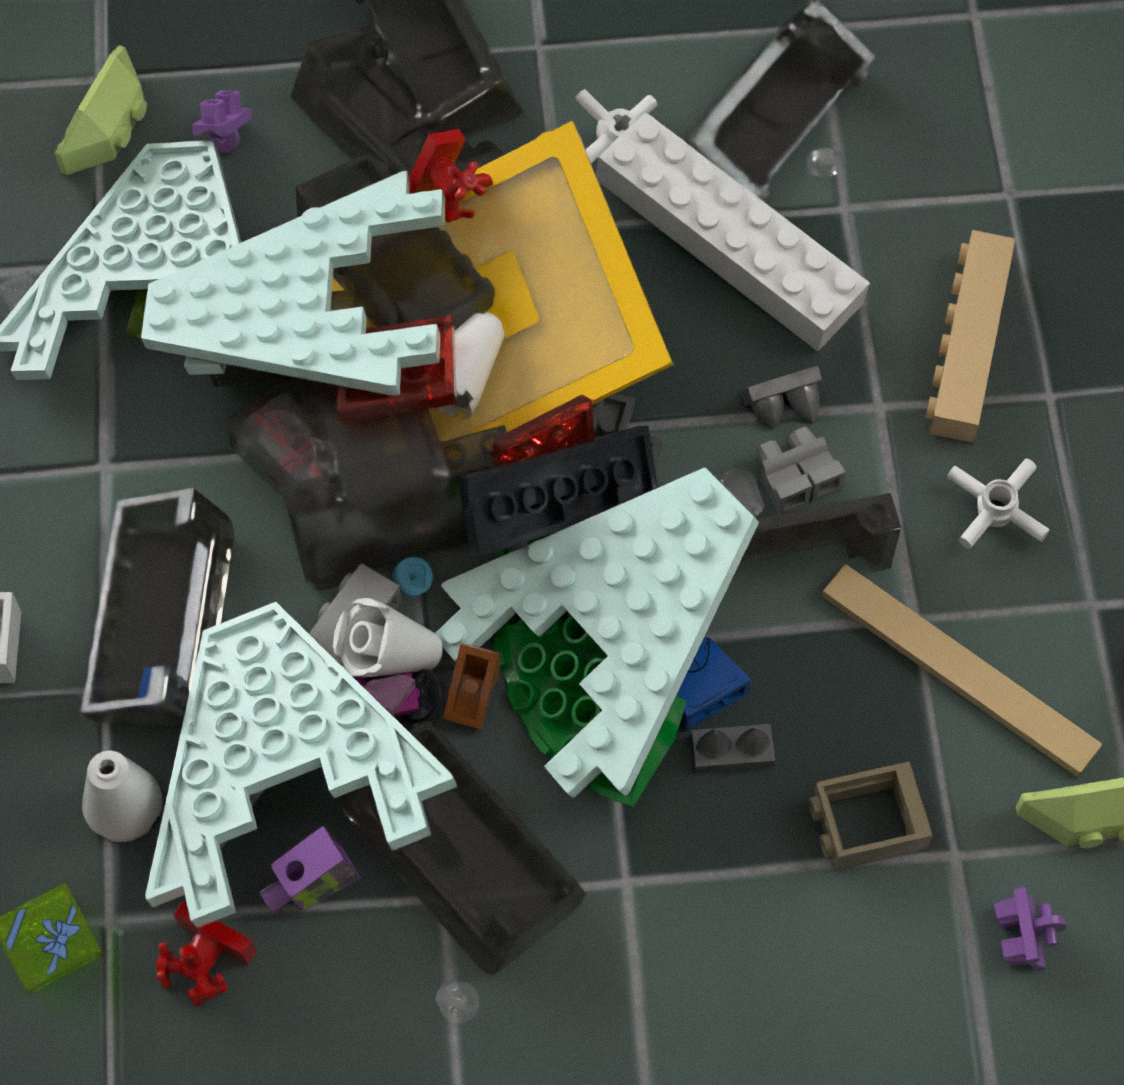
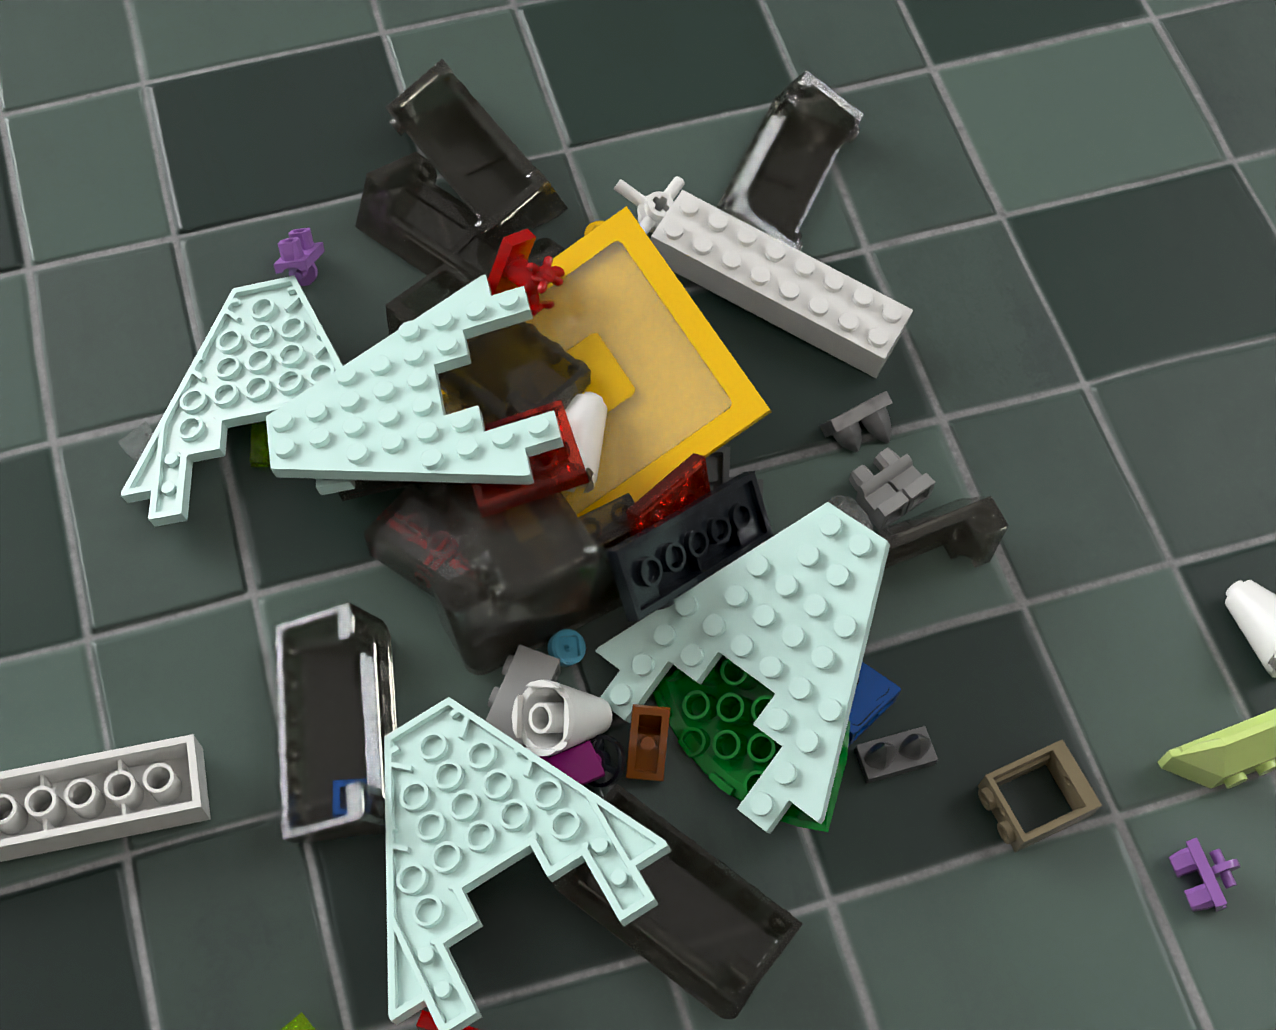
camera: 15 degrees left, 0 degrees up
yellowish green wedge [55,45,147,175] -> none
white cone [82,751,163,842] -> none
medium lavender torso [260,826,361,912] -> none
clear tile [363,675,415,716] -> none
clear tile [807,148,843,177] -> none
tan tile [822,564,1102,778] -> none
tan brick [925,230,1015,443] -> none
white bar [947,459,1050,549] -> none

